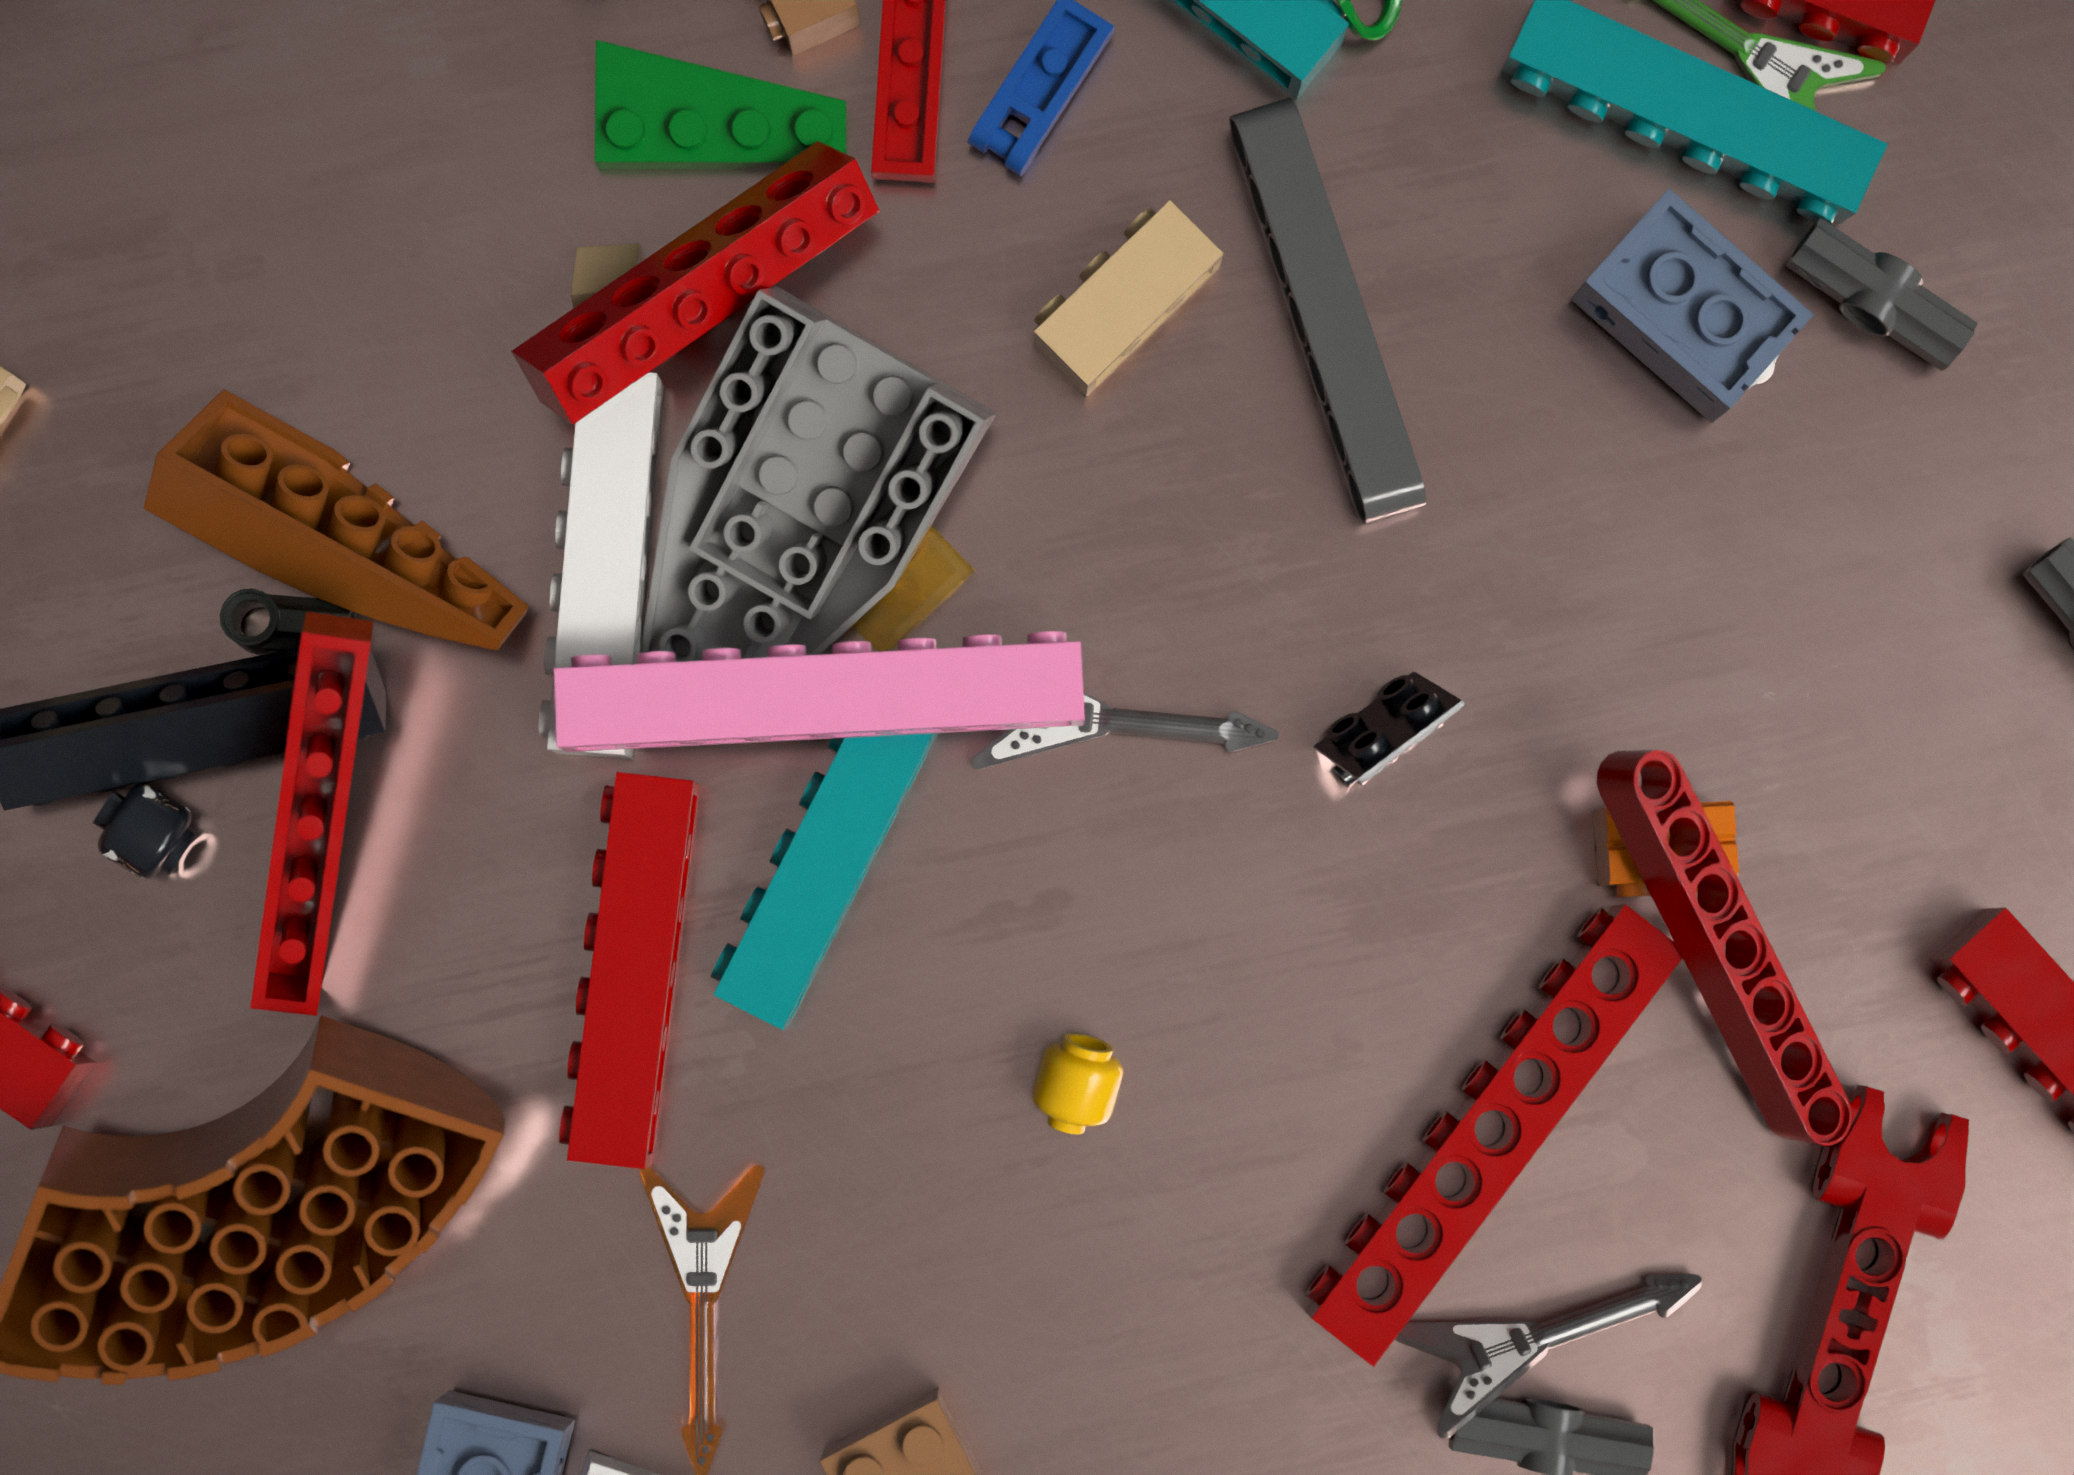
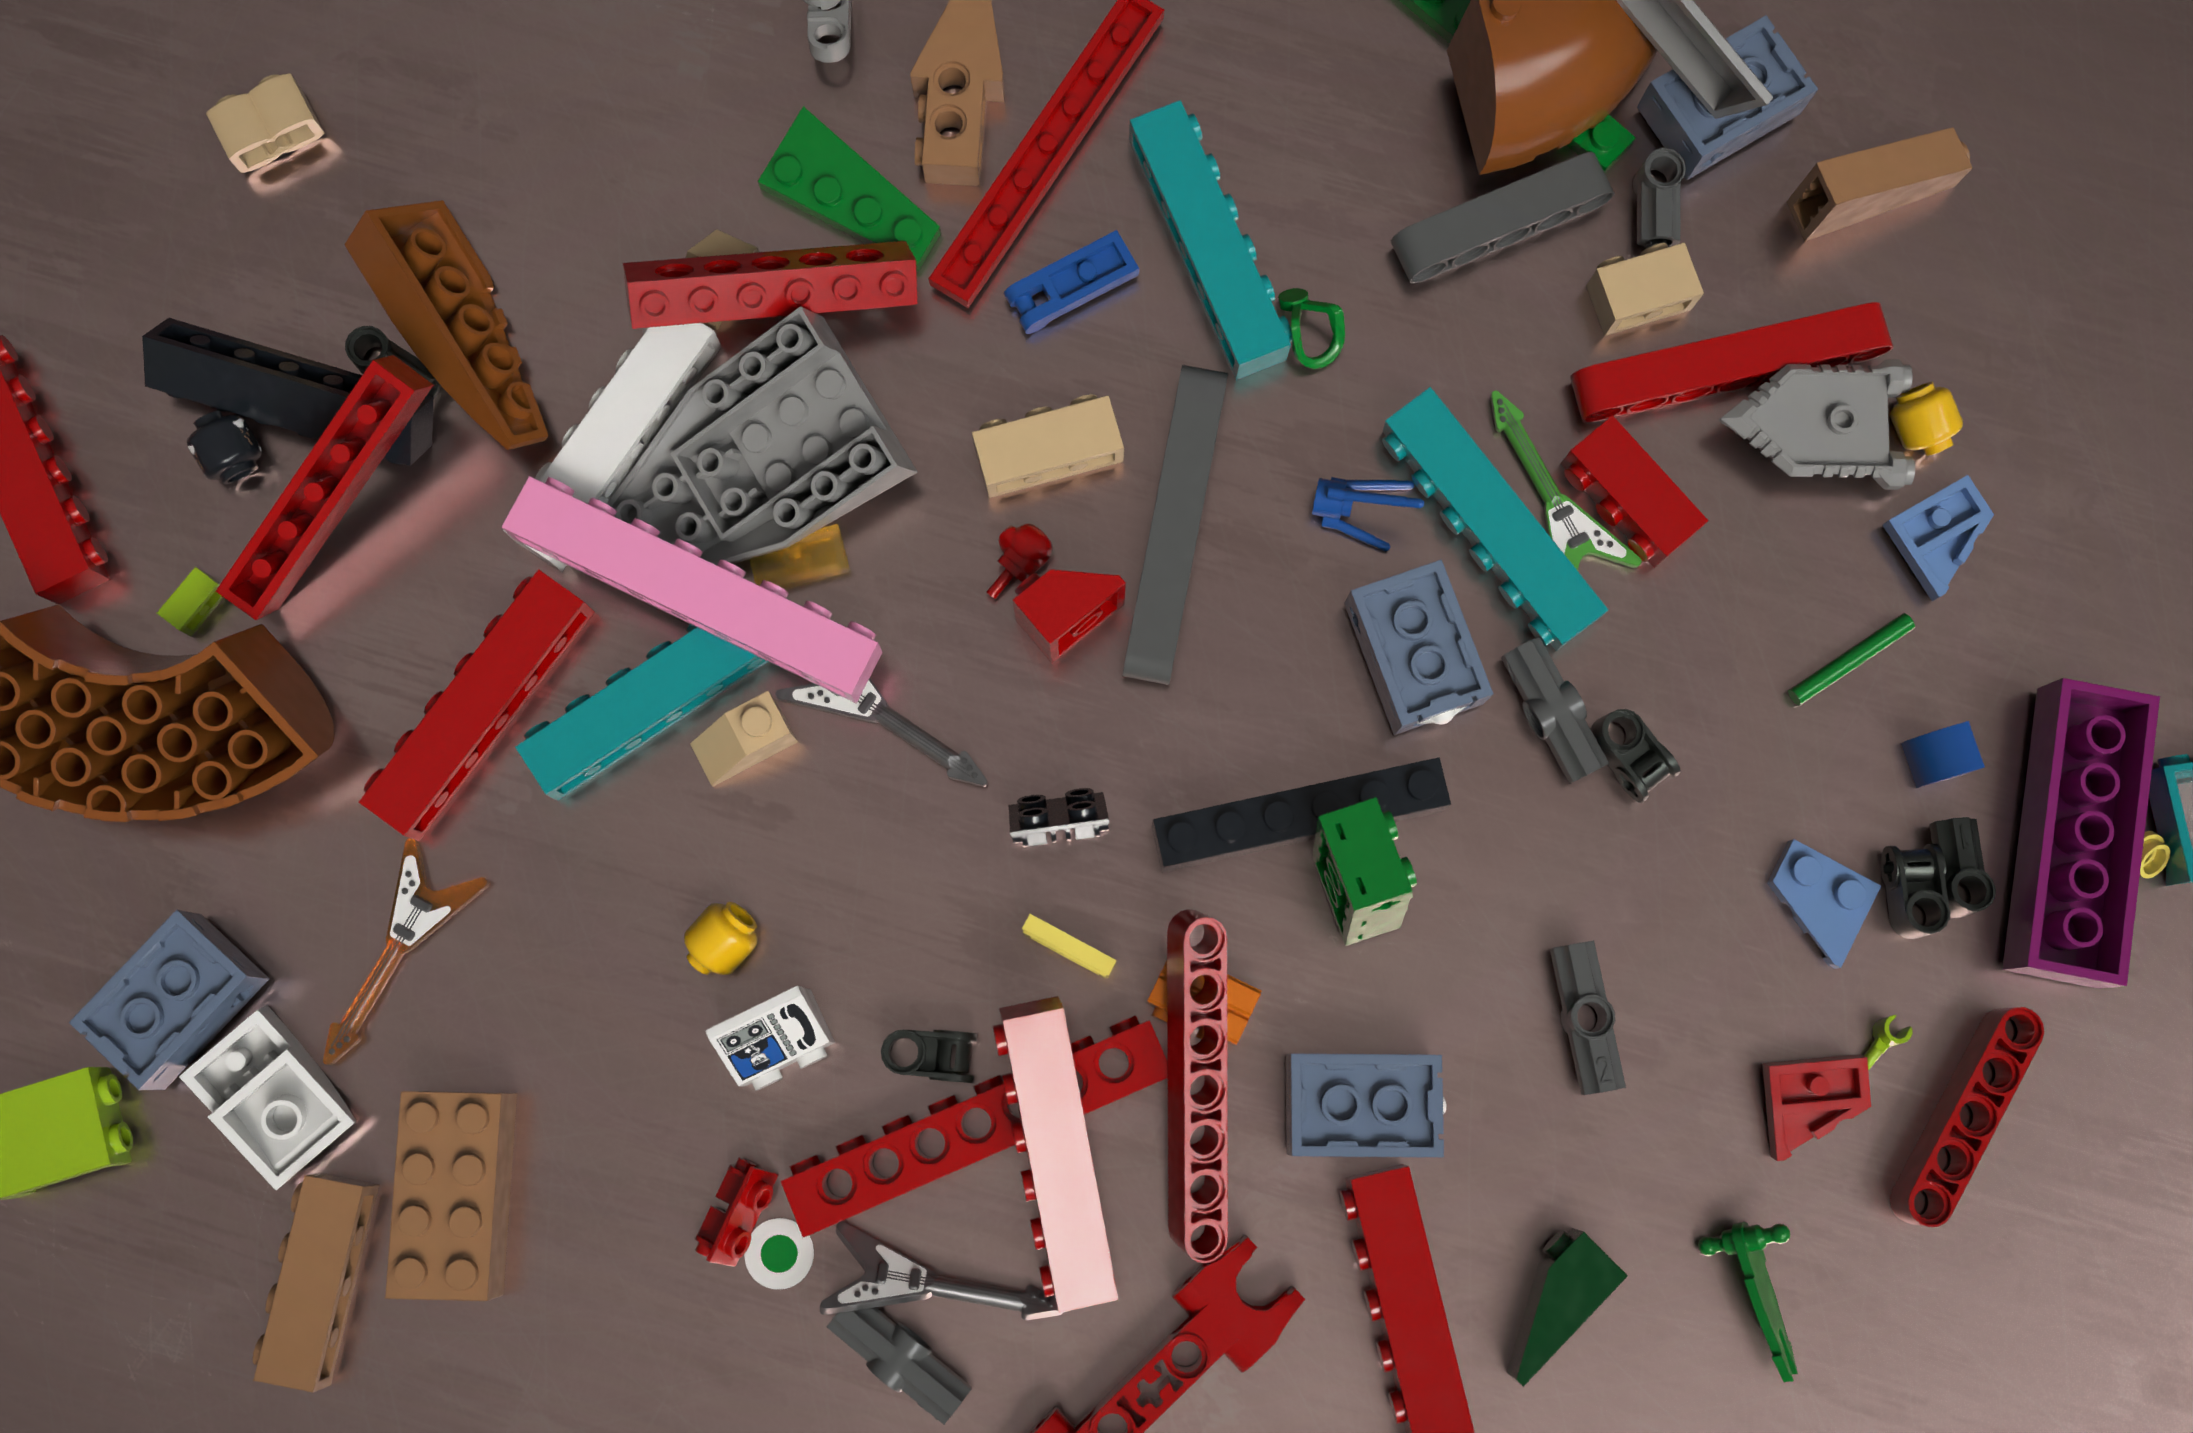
camera: 35 degrees right, 5 degrees down
none -> lime piece [157,567,224,637]
none -> tan slope [690,691,798,787]
none -> red hinge [695,1157,779,1267]
none -> white slope [705,986,835,1091]
none -> white sticker [744,1218,814,1289]
none -> pearl dark grey piece [881,1029,978,1083]
none -> red piece [986,523,1053,599]
none -> brick [993,996,1118,1313]
none -> red slope [1013,569,1126,663]
none -> light yellow tile [1022,914,1117,979]
none -> black brick [1151,757,1451,873]
none -> sand blue piece [1286,1054,1447,1157]
none -> blue plant [1312,477,1424,551]
none -> green piece [1312,797,1417,946]
none -> pearl dark grey piece [1591,709,1681,803]

